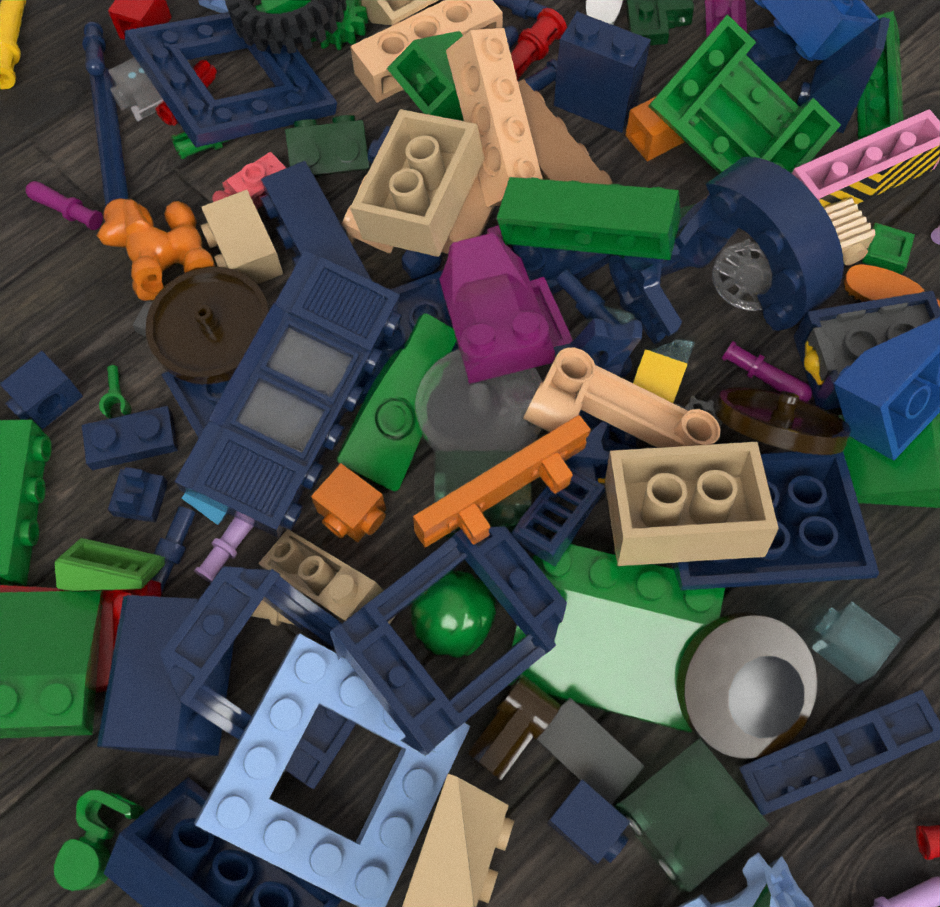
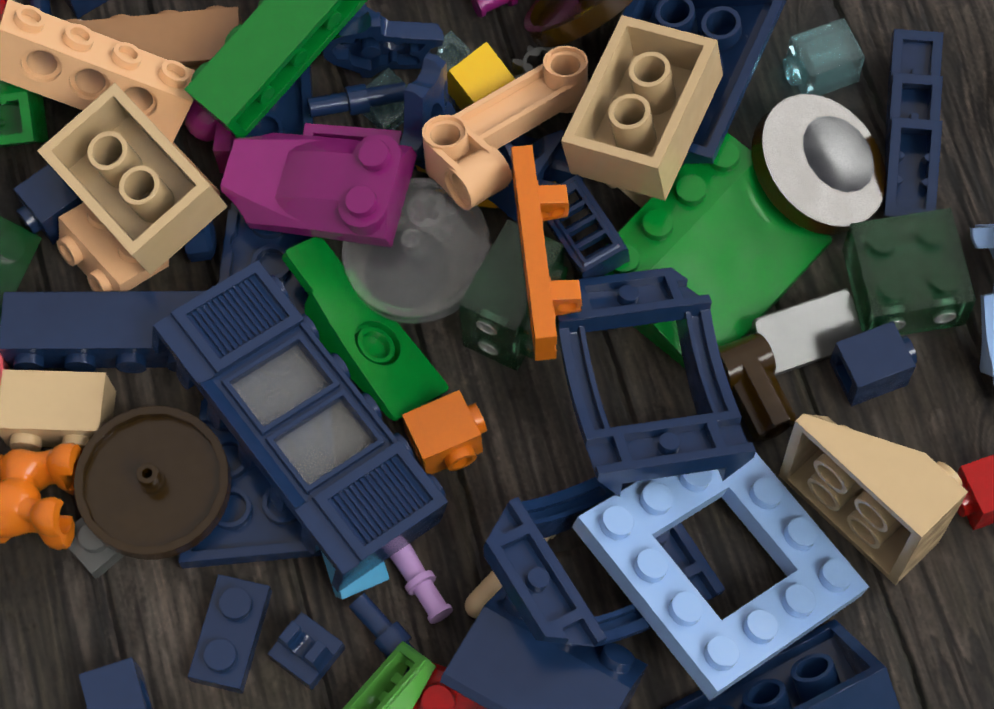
camera: 60 degrees left, 0 degrees up
green hand [99,365,132,419] -> none
tan slope [258,529,395,624] -> none
green hair [411,570,496,658] -> none

